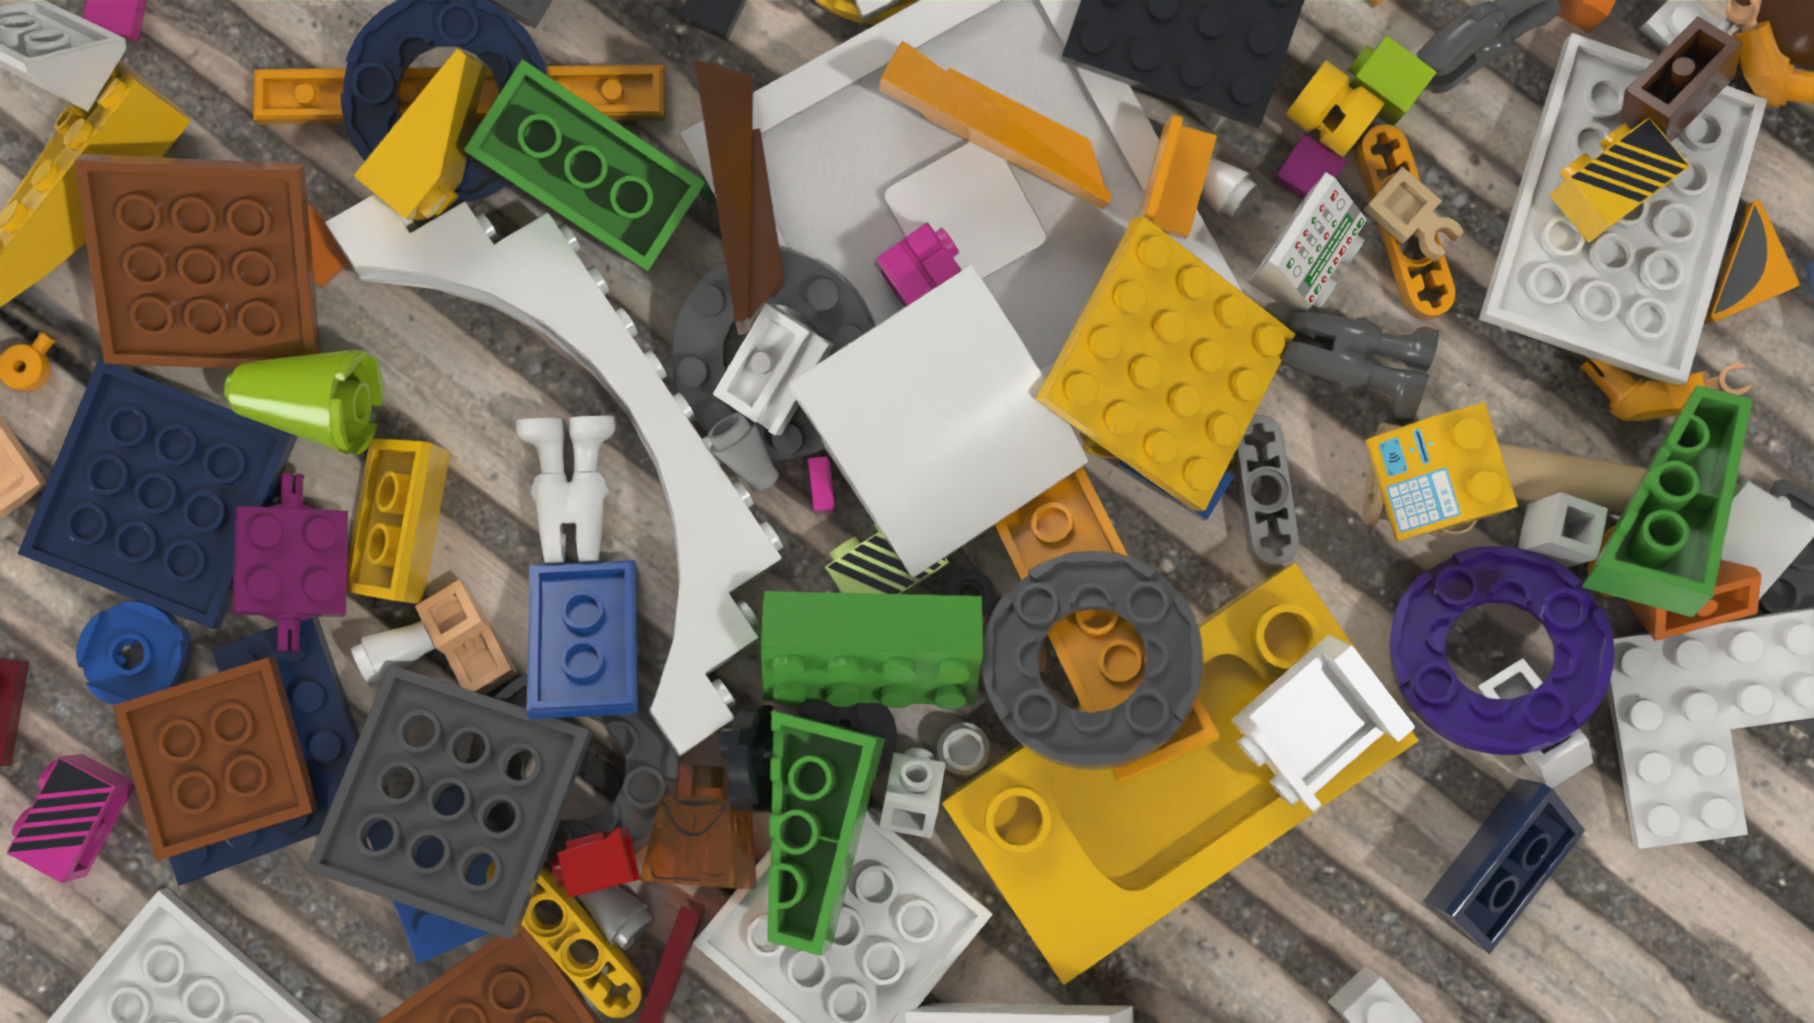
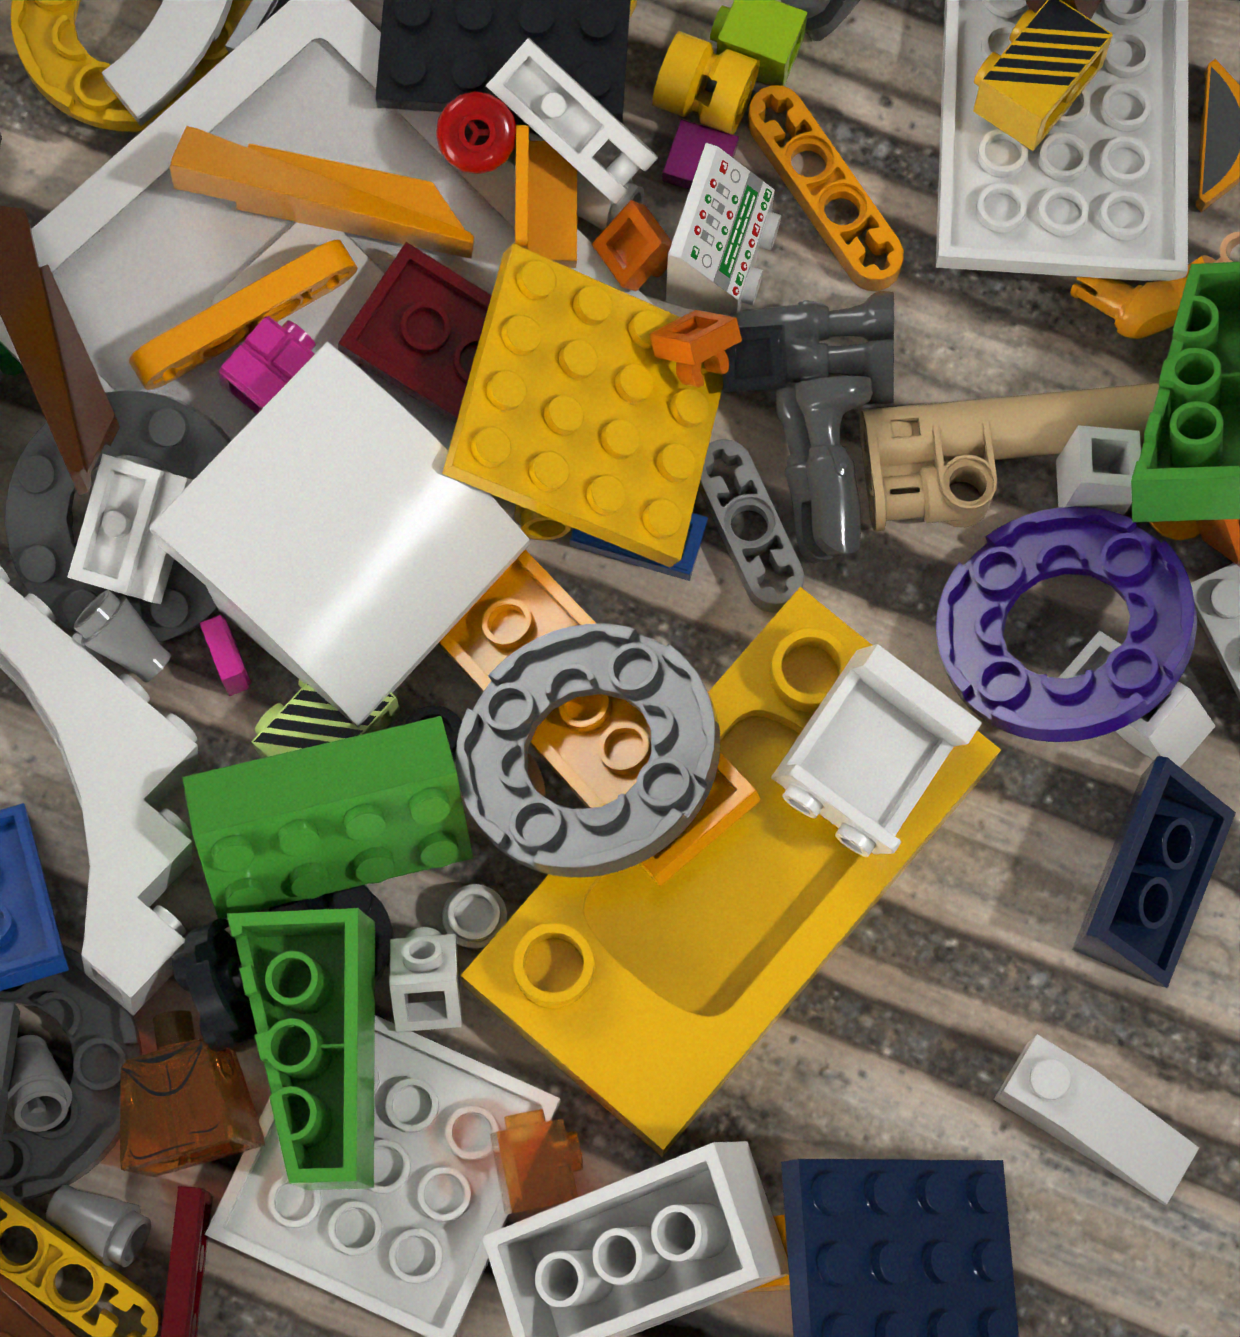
camera: 15 degrees left, 10 degrees down
red window [552,827,641,898] -> none
tan plate [1363,166,1464,261] -> none
yellow slope [1365,402,1518,542] -> none
none -> light grey cone [6,1035,72,1132]
none -> light orange beam [128,240,358,390]
none -> dark red plate [338,242,492,424]
none -> red head [436,91,516,174]
none -> white plate [486,38,658,204]
none -> clear orange brick [490,1109,583,1214]
none -> orange tile [592,200,672,291]
none -> orange tile [649,310,742,388]
none -> black tile [723,325,789,392]
none -> dark grey piece [775,376,873,563]

